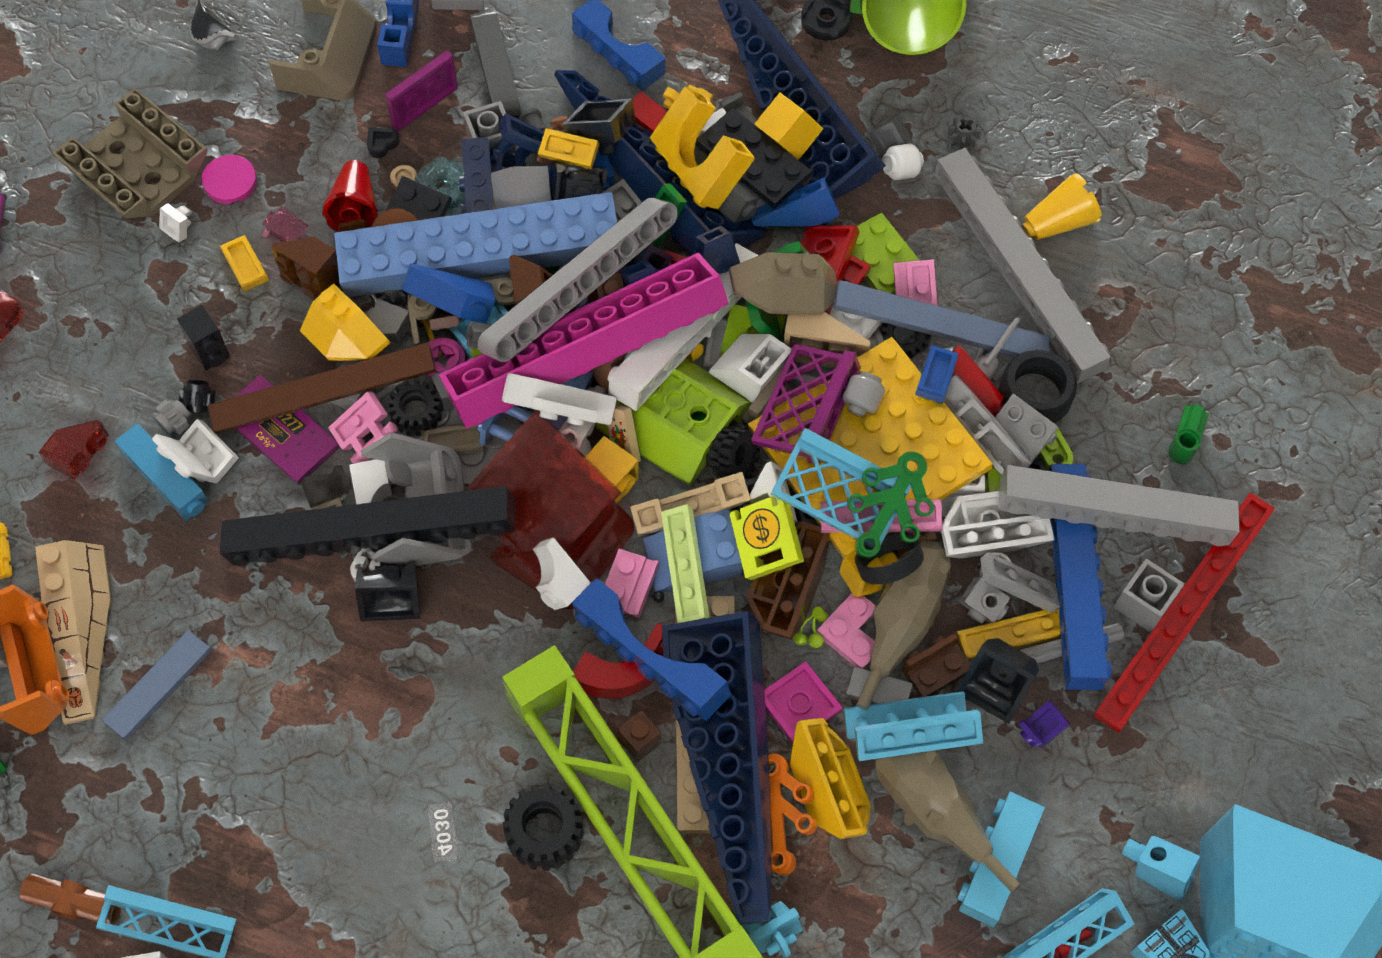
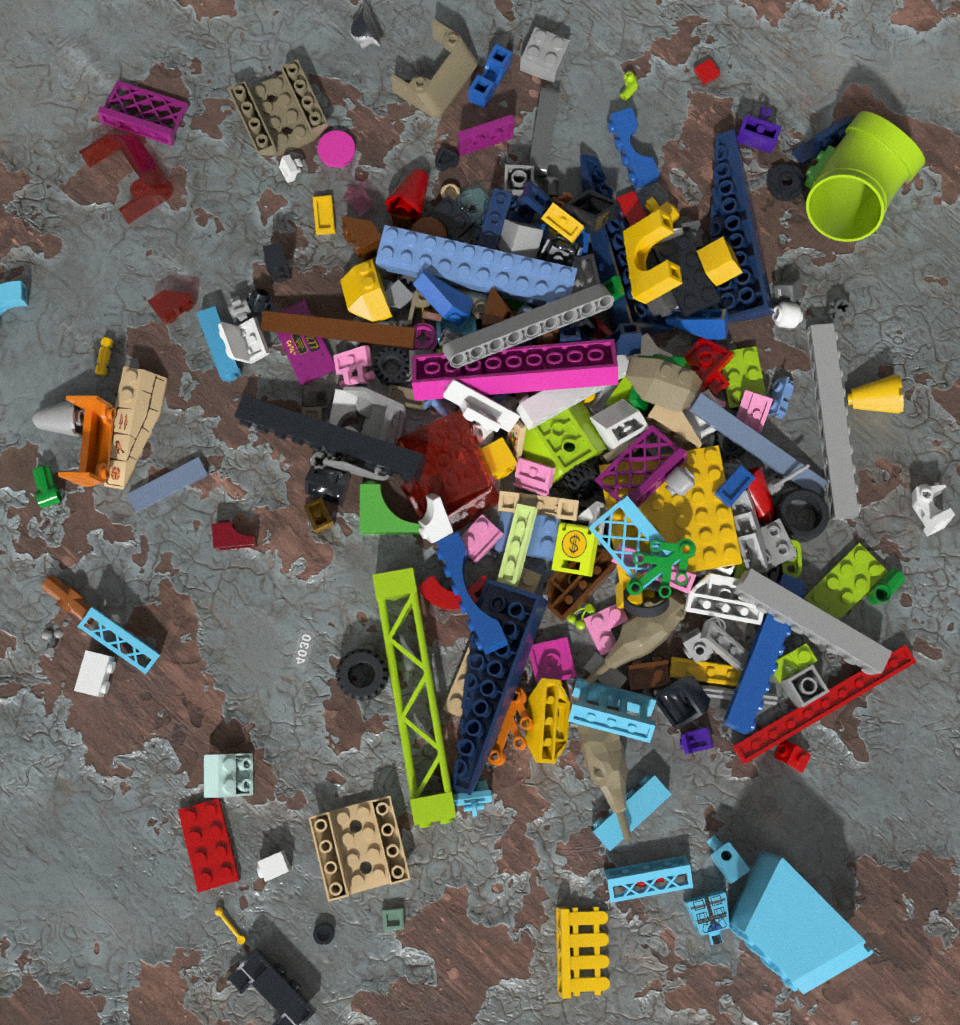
camera: 20 degrees right, 15 degrees up
reddish brown brick [618,710,661,762] -> none
none -> dark red arch [212,520,257,551]
none -> pearl gold slope [304,497,335,534]
none -> bright green arch [359,481,421,535]
none -> bright pink plate [513,457,556,497]
none -> medium blue hinge [768,376,794,419]
none -> lime arch [772,643,818,683]
none -> red bracket [774,741,811,773]
none -> lime plate [803,543,888,620]
none -> white tile [911,482,955,536]

